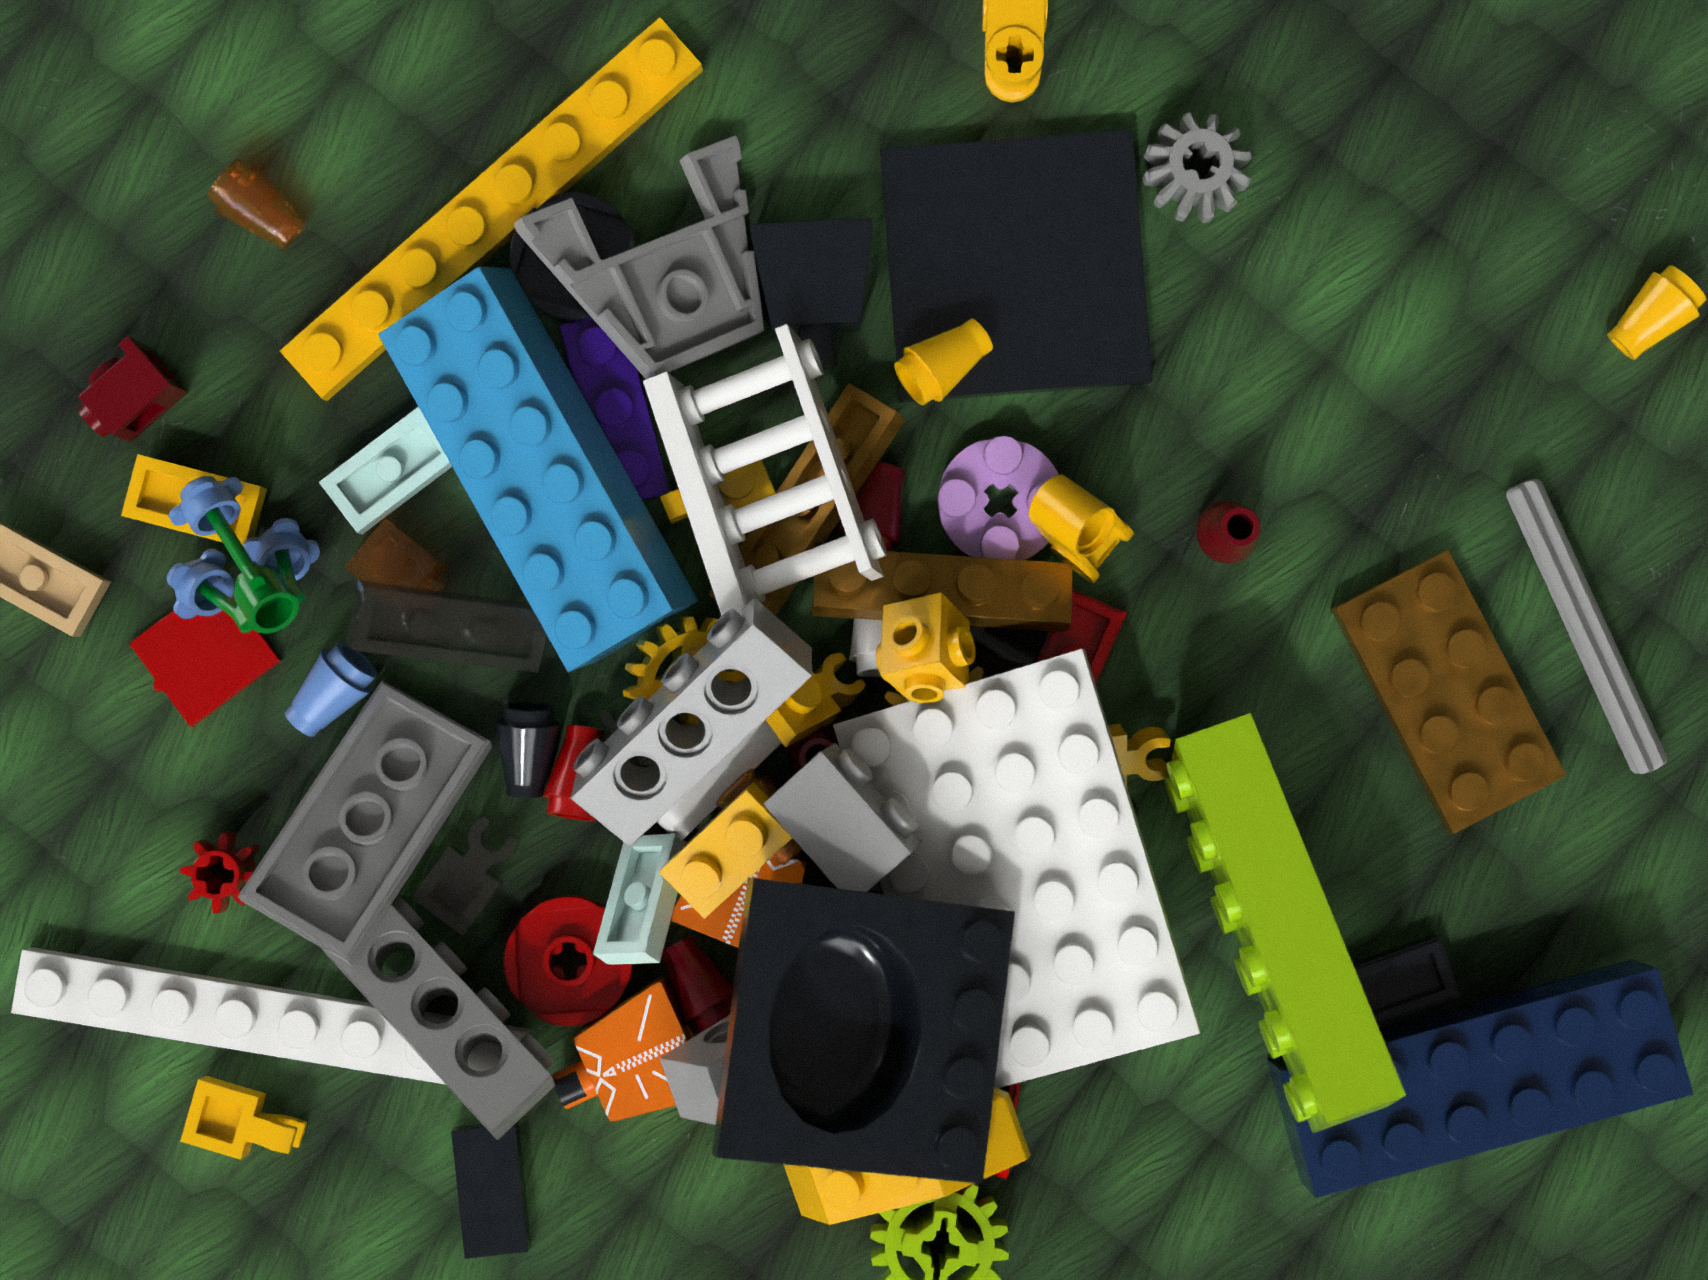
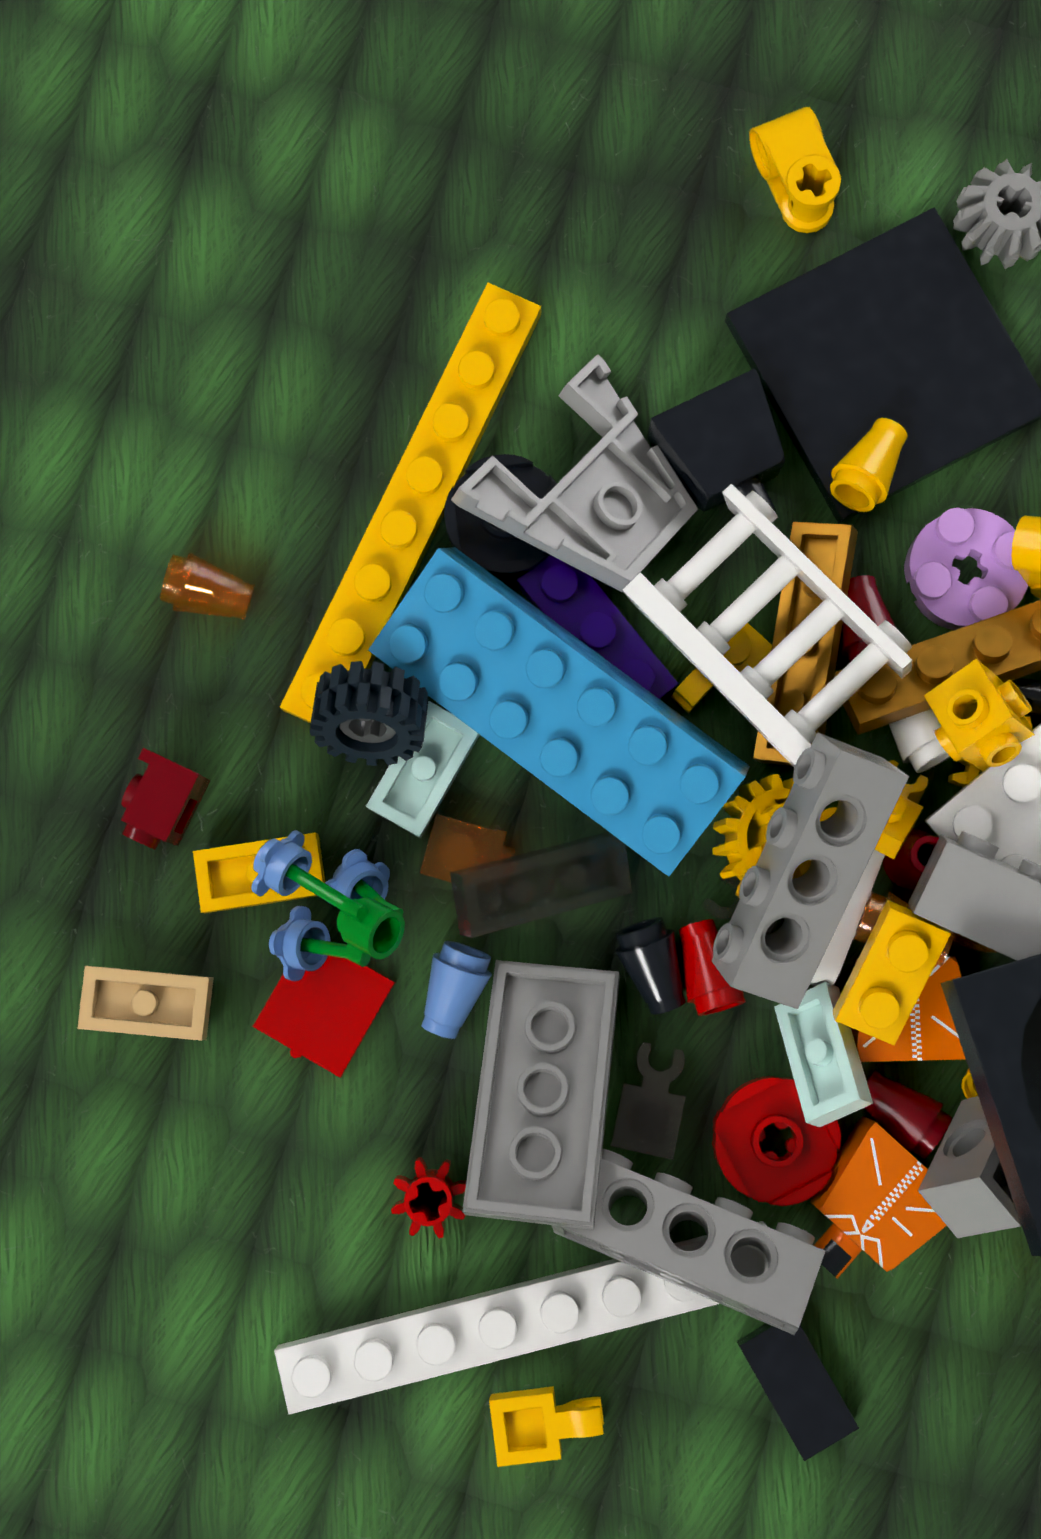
camera: 20 degrees left, 5 degrees down
none -> black bush [310,661,429,766]

